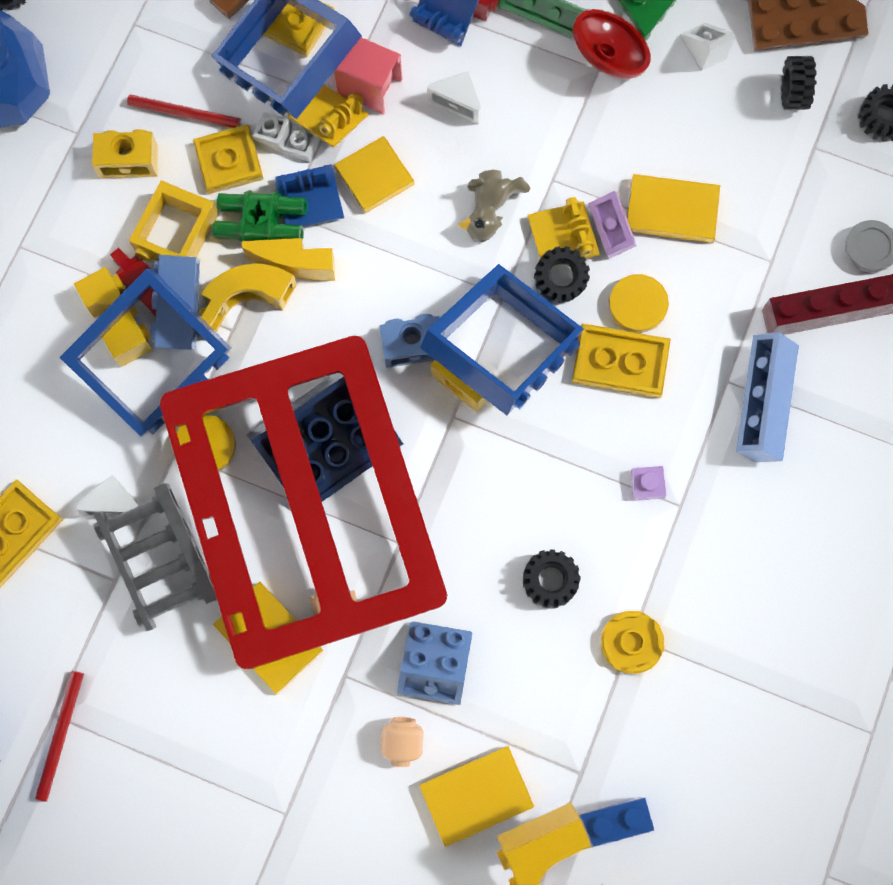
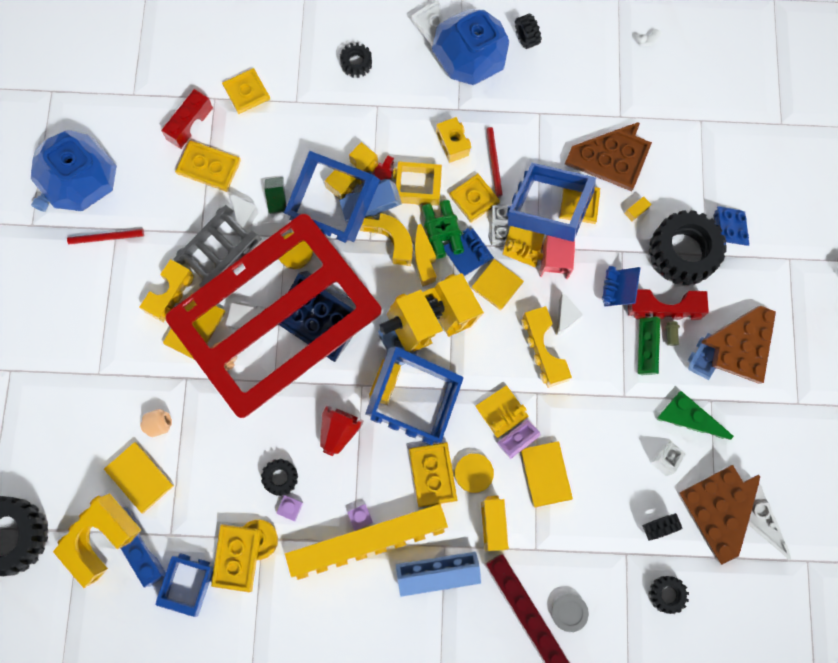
camera: 65 degrees right, 0 degrees up
medium blue bracket [397,621,473,705] -> none
dark tan animal [457,170,531,242] -> none
black tyre [534,246,590,303] -> none
red dish [572,9,651,79] -> none
none -> yellow arch [139,259,194,323]
none -> blue window [155,553,214,617]
none -> yellow tile [211,524,261,593]
none -> white slope [226,302,266,331]
none -> dark green slope [264,177,287,214]
none -> lavender plate [276,495,303,522]
none -> yellow brick [284,504,448,580]
none -> red cone [320,406,364,456]
none -> yellow piece [379,273,484,353]
none -> yellow window [481,495,509,551]
none -> yellow arch [521,306,572,388]

